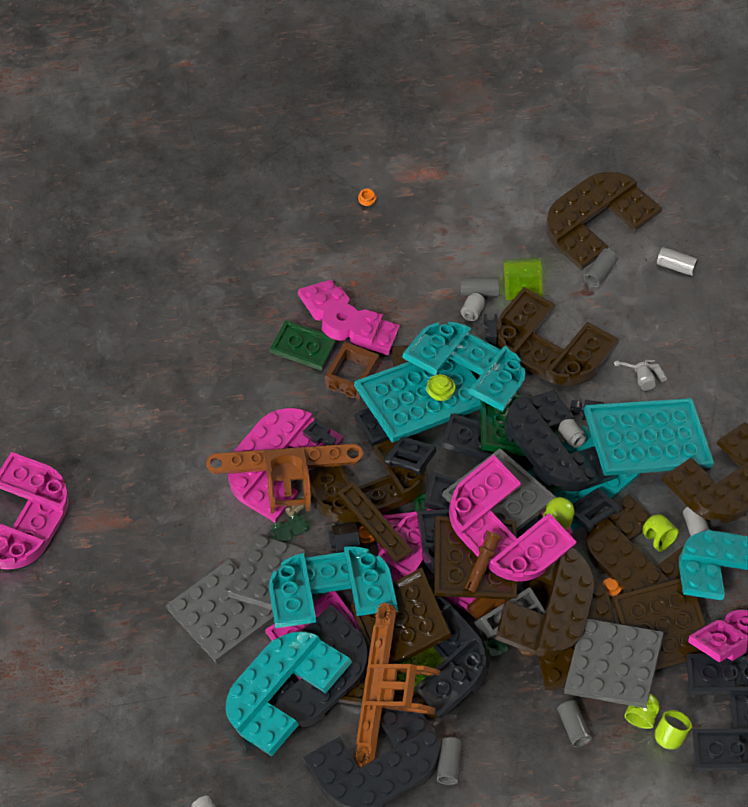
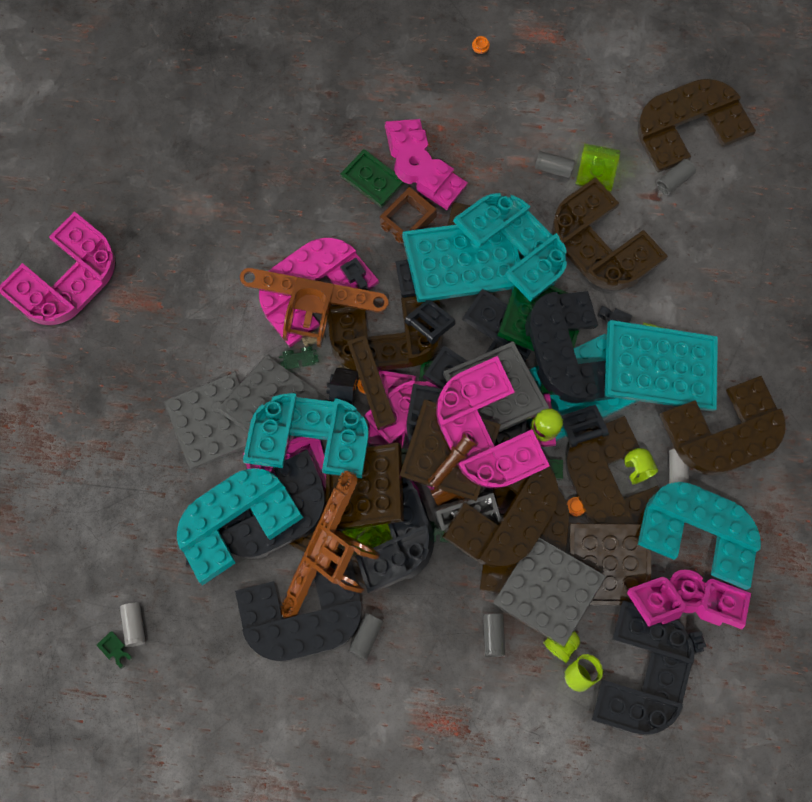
camera: 20 degrees right, 15 degrees up
lime plate [426,374,455,401] -> none
light grey brick [461,293,485,321] -> none
black plate [483,314,498,347] -> none
light grey brick [558,419,586,448] -> none
light grey piece [614,360,667,391] -> none
light grey pin [657,247,698,276] -> none

